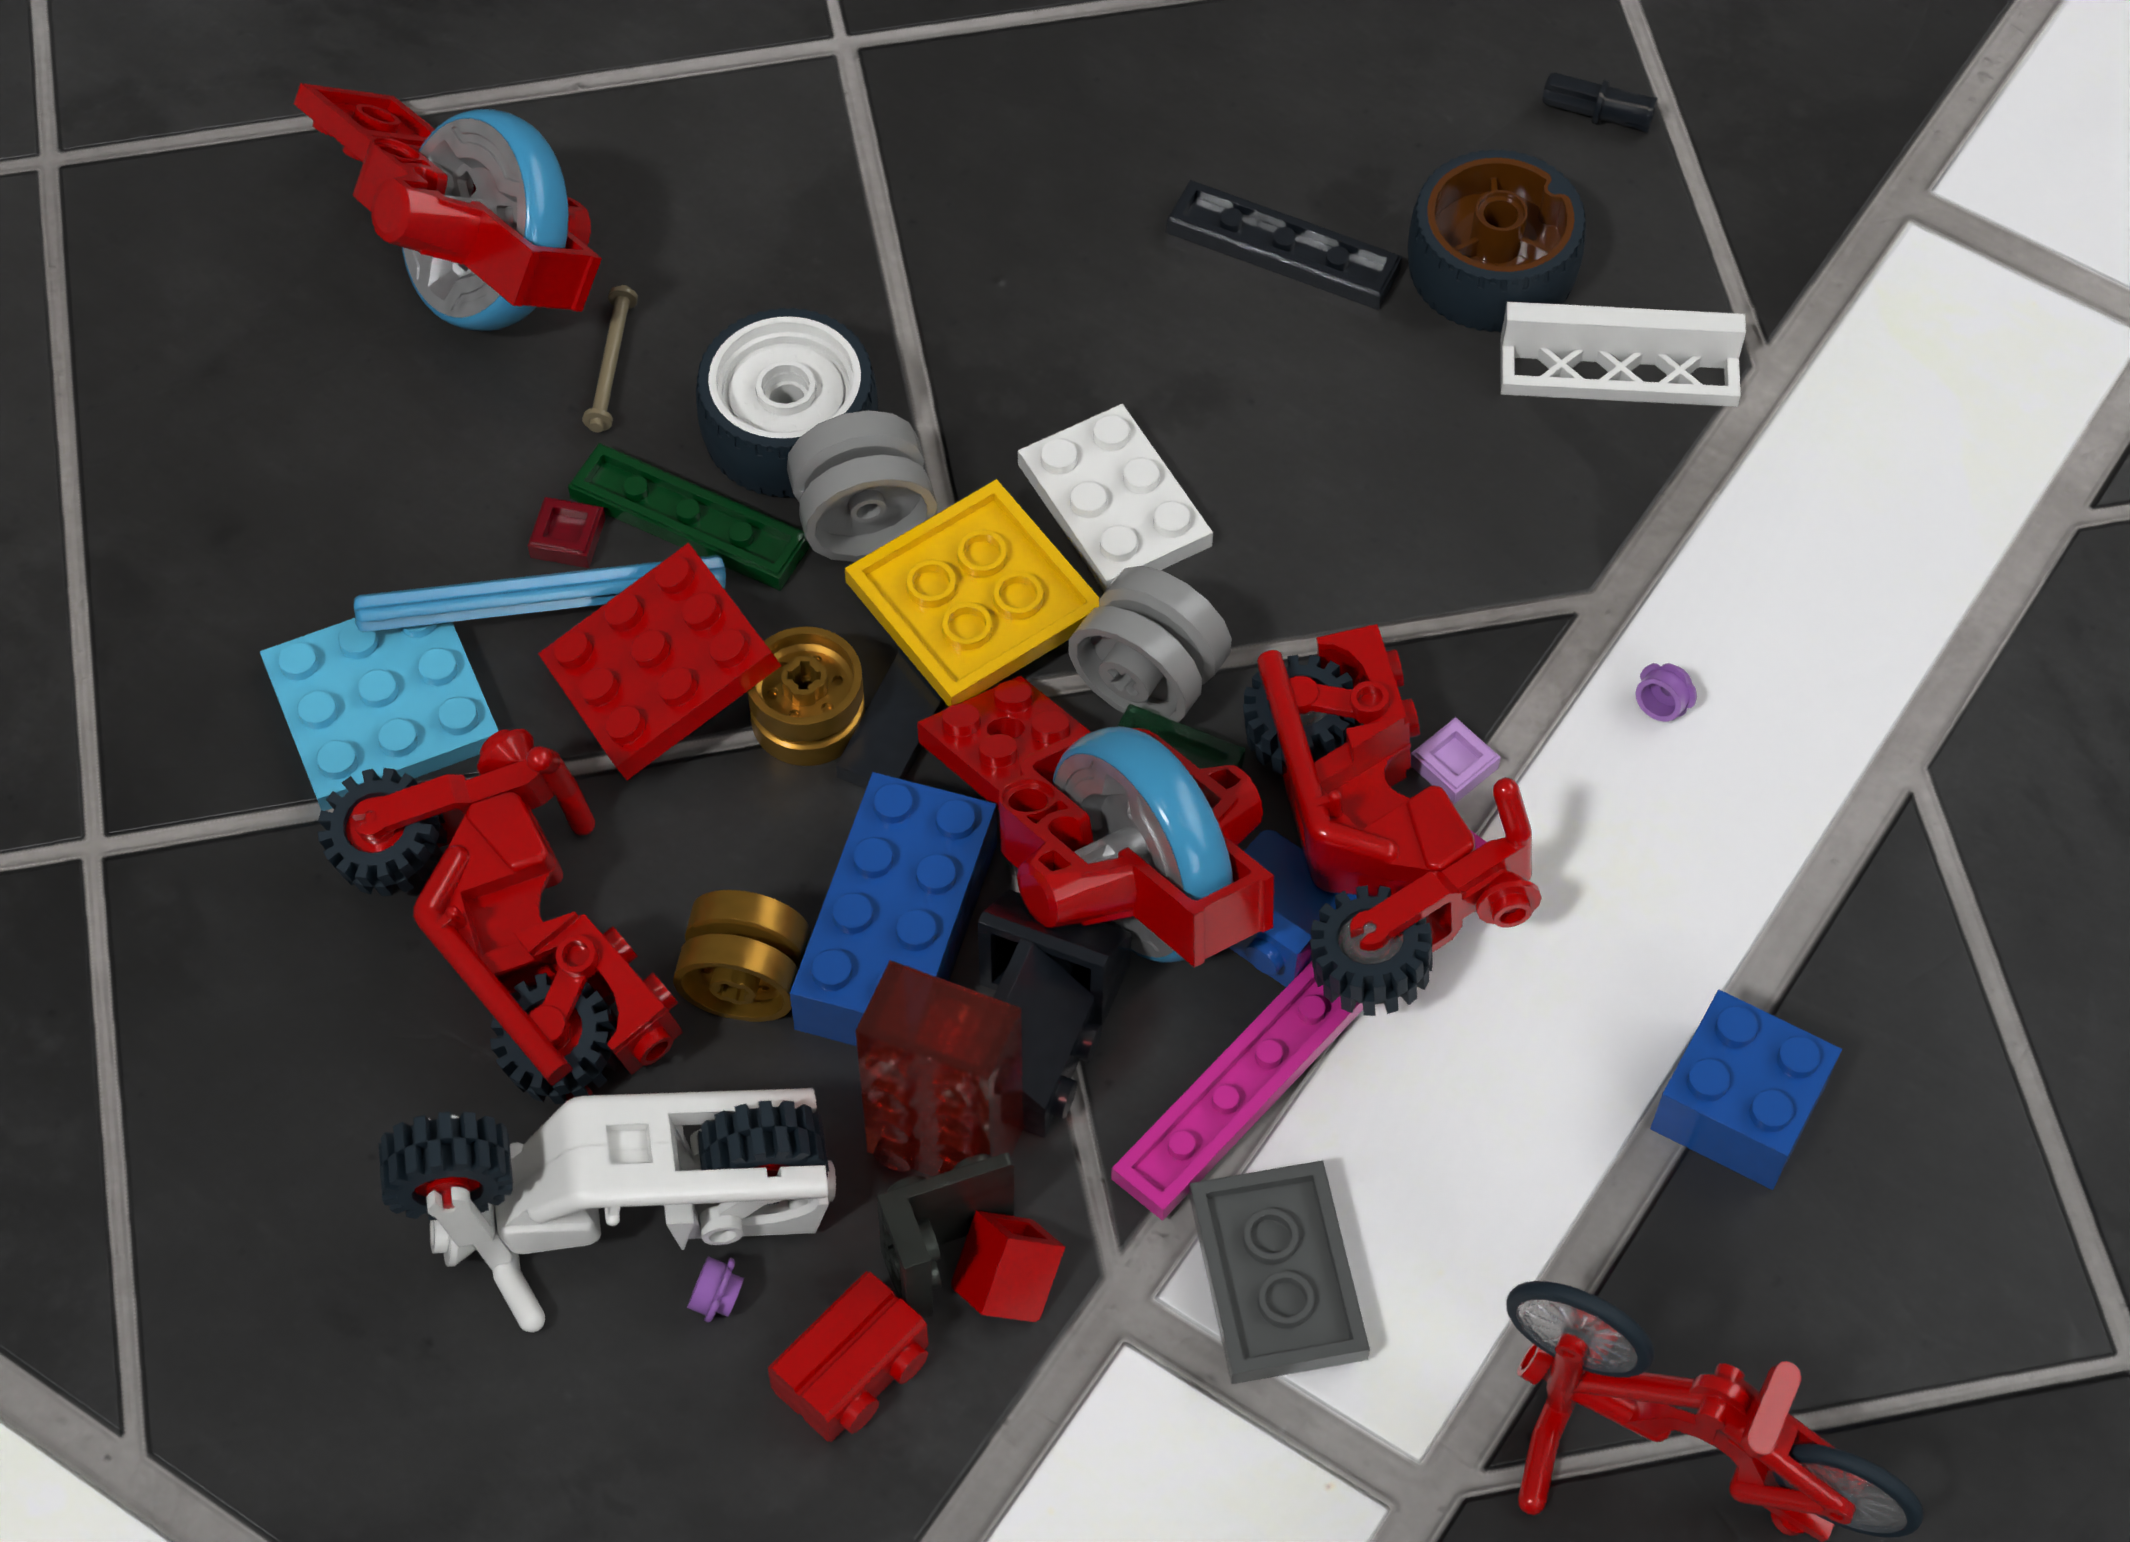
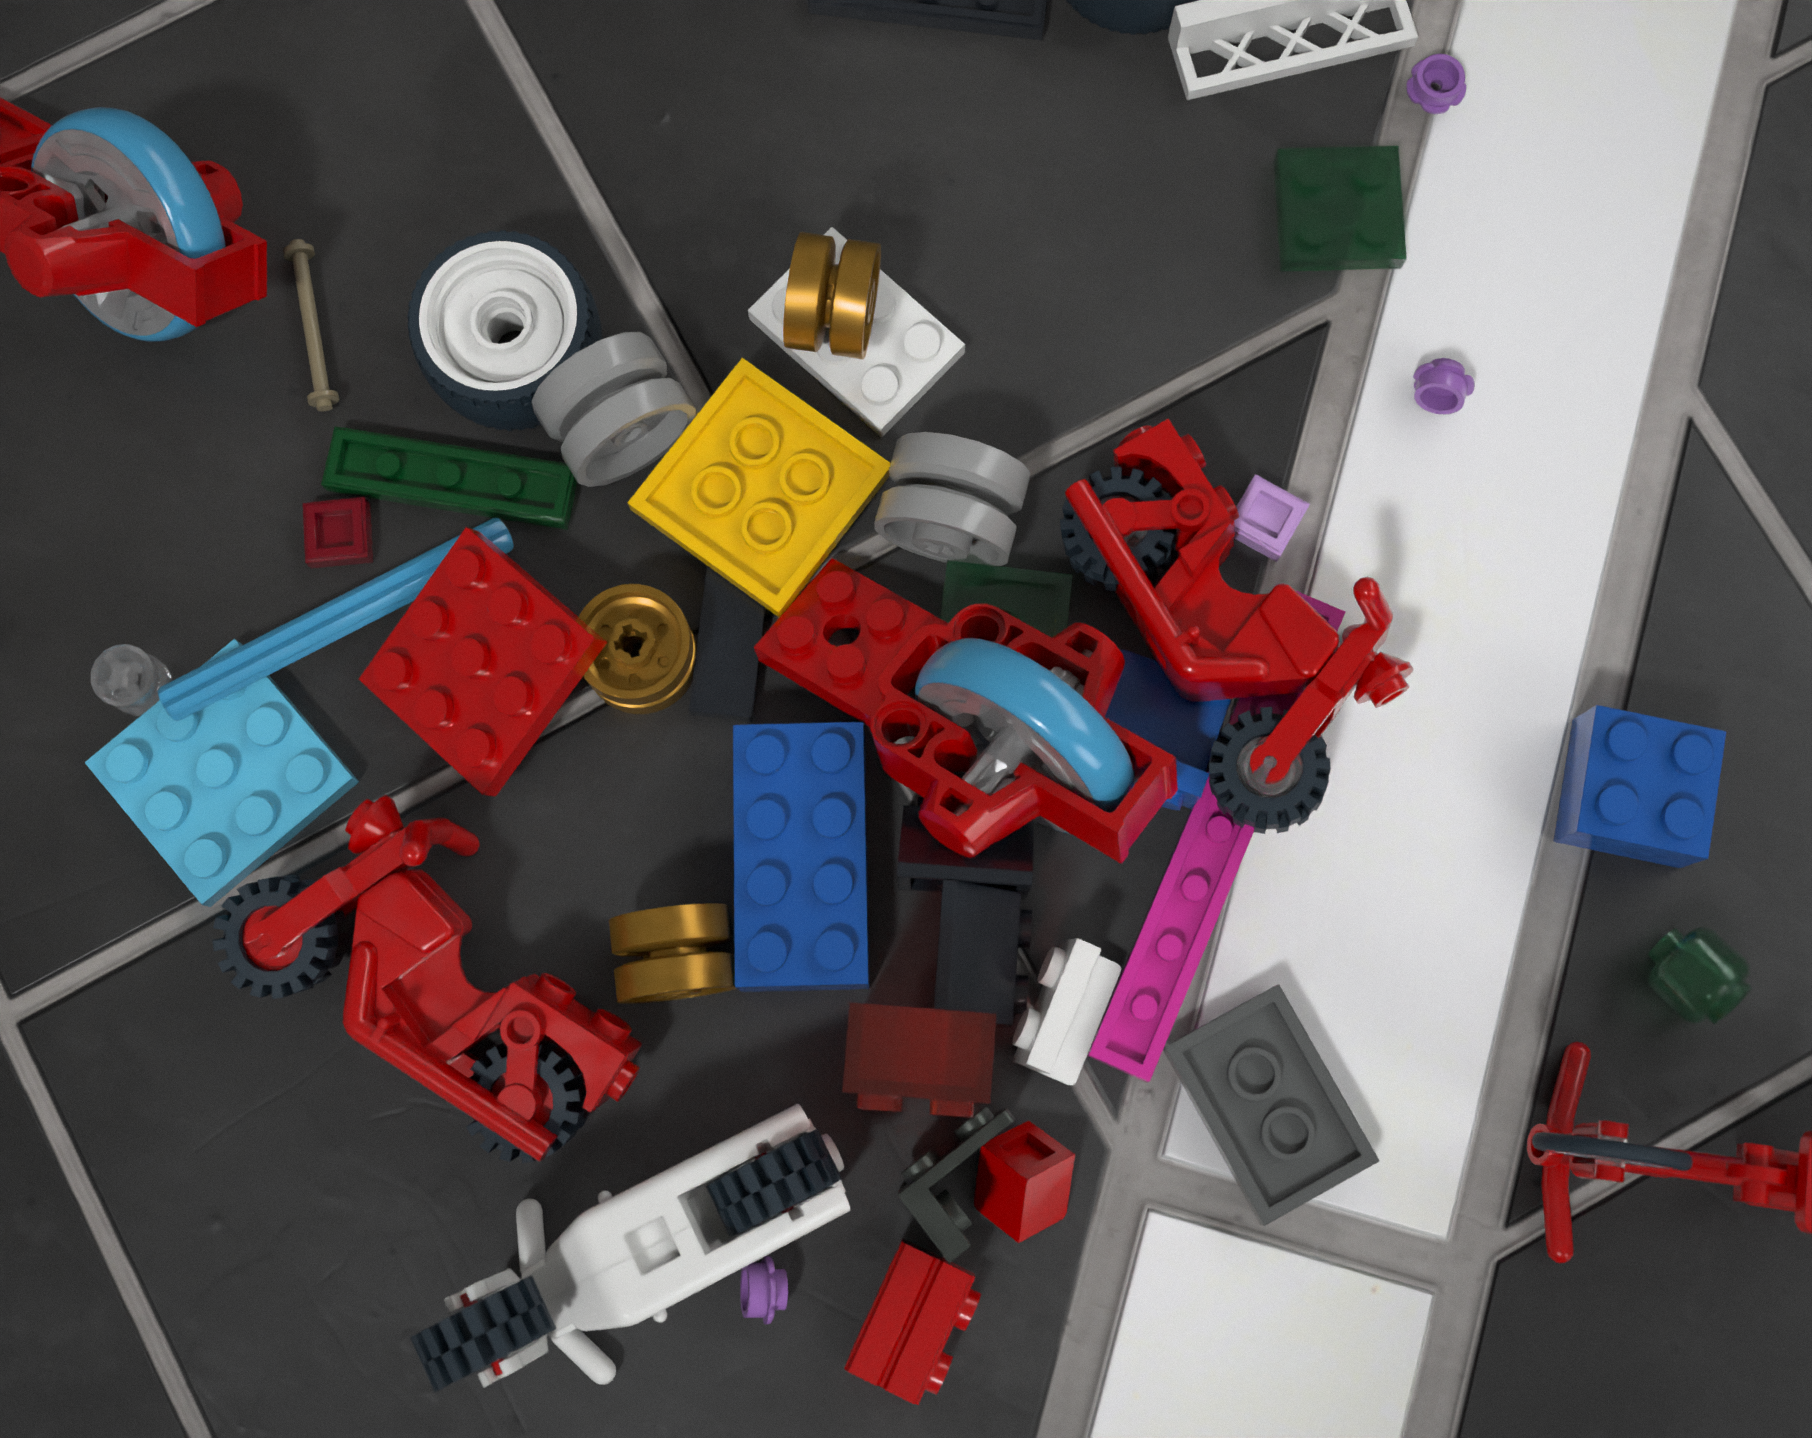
camera: 15 degrees left, 20 degrees up
none -> clear wheel [91,644,171,716]
none -> pearl gold wheel [783,232,881,360]
none -> white bracket [1012,938,1121,1085]
none -> clear green plate [1274,146,1407,272]
none -> medium lavender plate [1406,54,1466,114]
none -> clear green head [1648,926,1753,1025]

